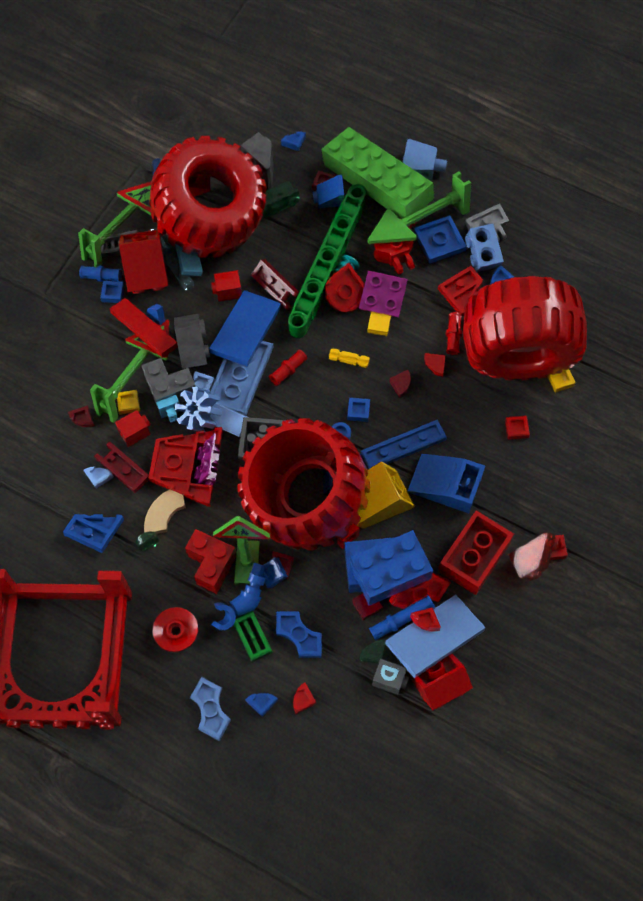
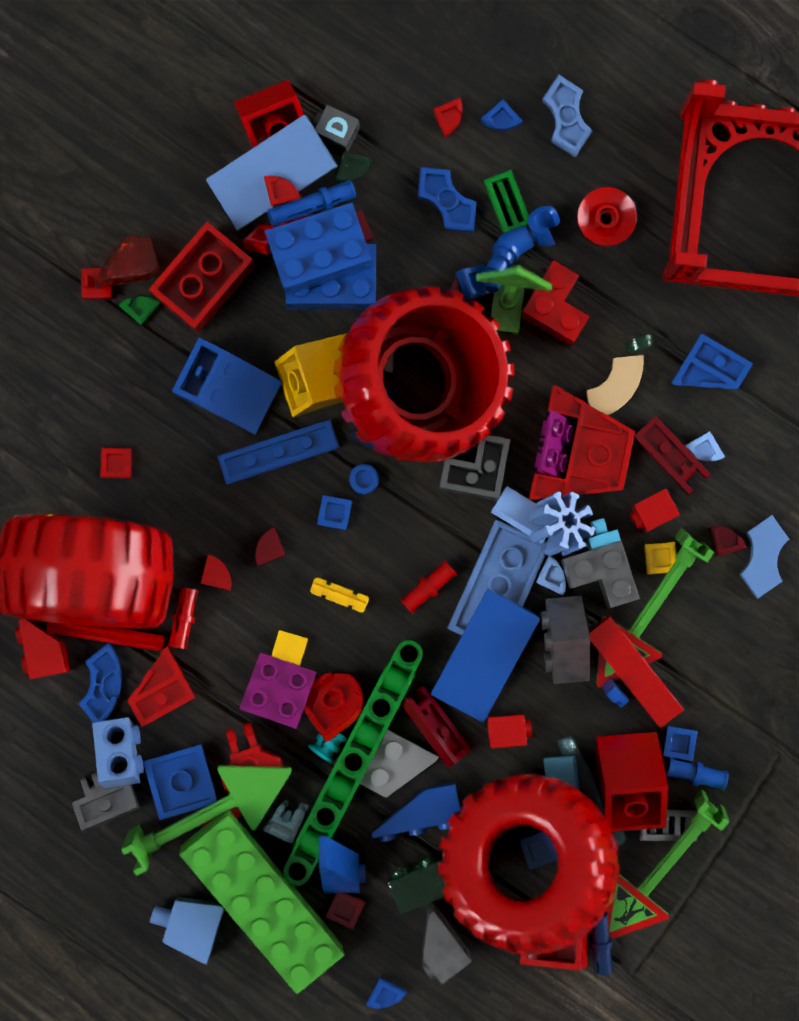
camera: 175 degrees left, 20 degrees up
none -> green tile [119,296,162,326]
none -> clear light blue hinge [264,799,309,843]
none -> light grey wing [360,729,439,797]
none -> blue slope [372,782,460,842]
none -> medium blue tile [739,515,790,599]

